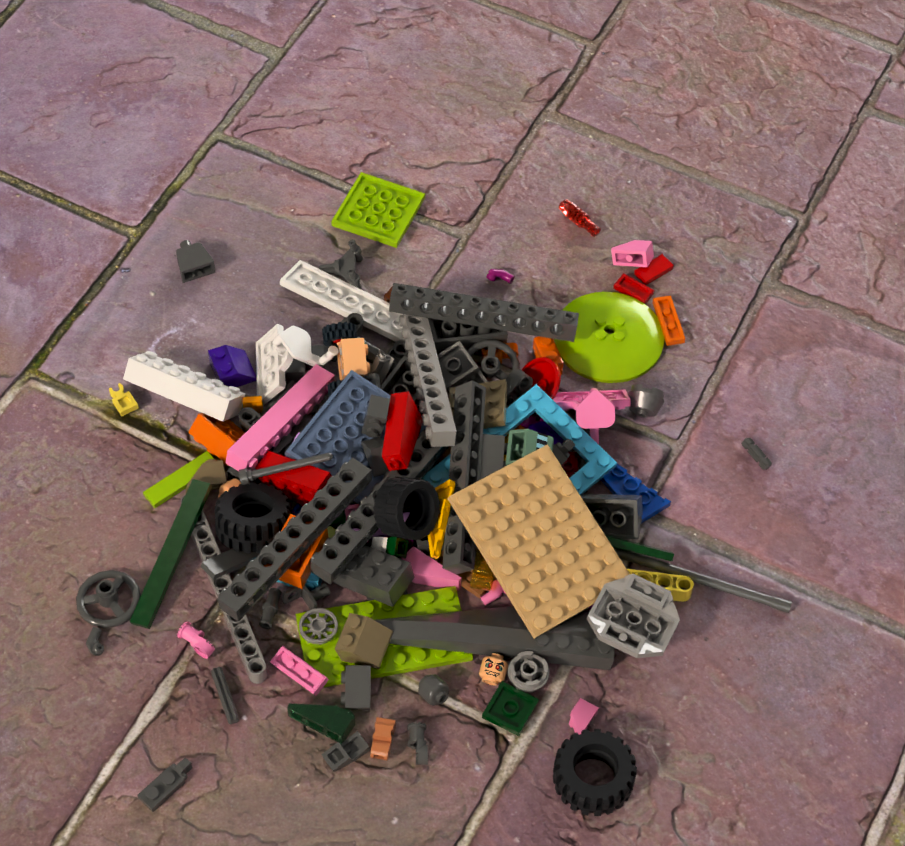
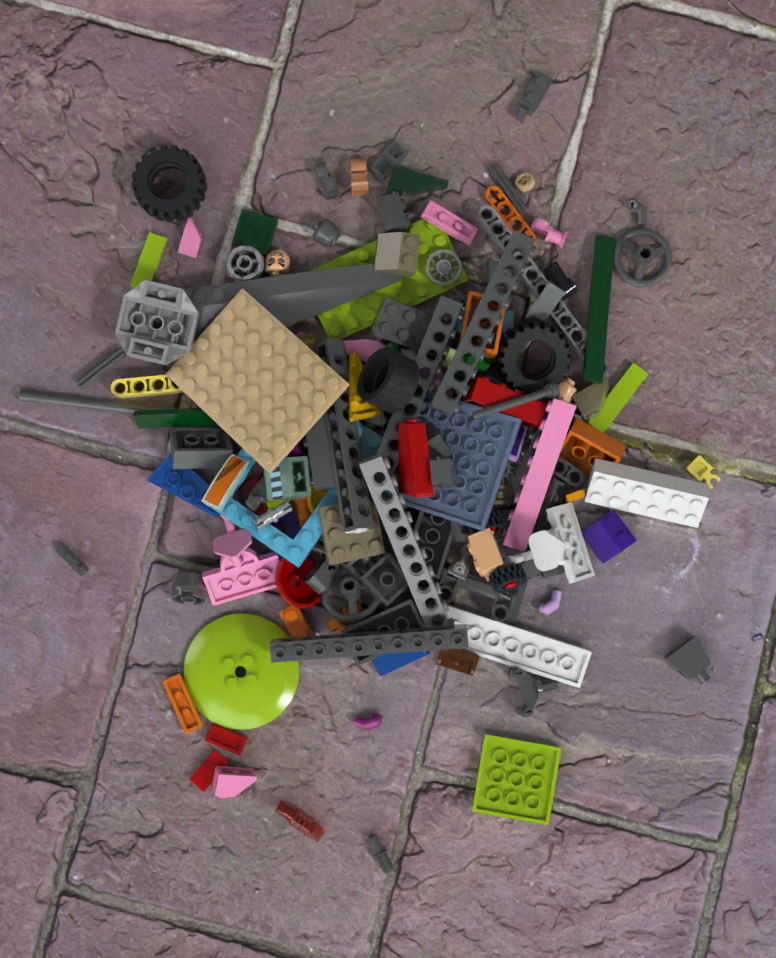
camera: 170 degrees right, 30 degrees up
none -> dark grey axle [76,348,126,389]
none -> lime tile [130,232,168,287]
none -> slope [202,454,249,512]
none -> light grey pin [252,500,292,530]
none -> dark grey axle [366,834,394,873]
none -> orange beam [485,186,536,245]
none -> tan tile [515,173,535,192]
none -> lavender arm [539,590,562,615]
none -> black piece [543,261,578,301]

